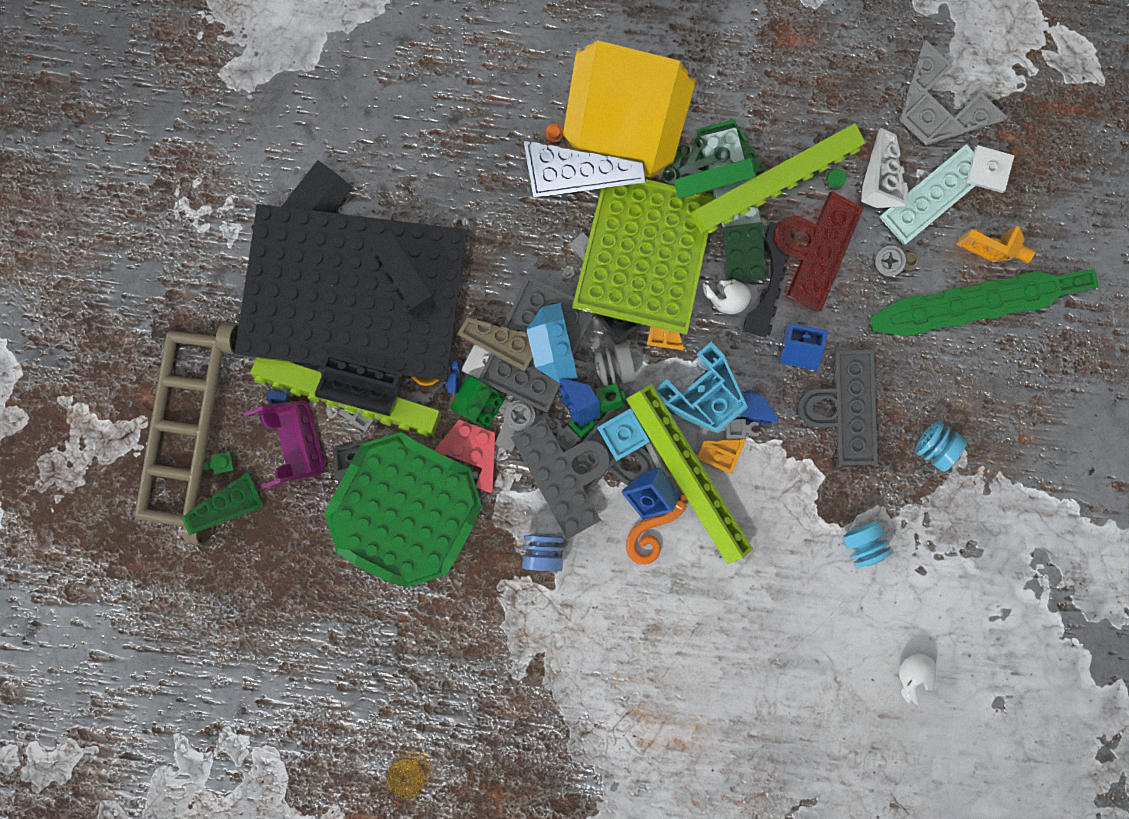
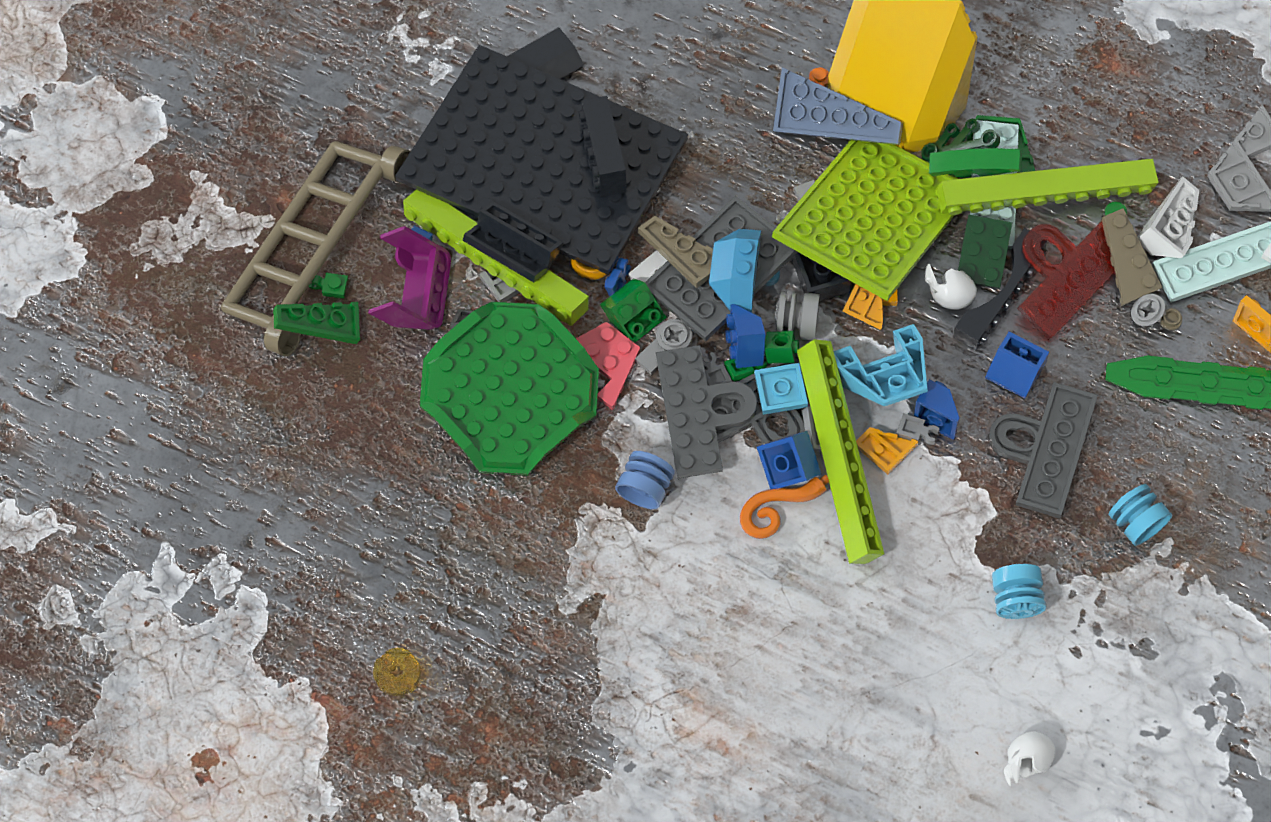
camera: 25 degrees right, 20 degrees down
none -> dark tan wing [1102,208,1163,306]

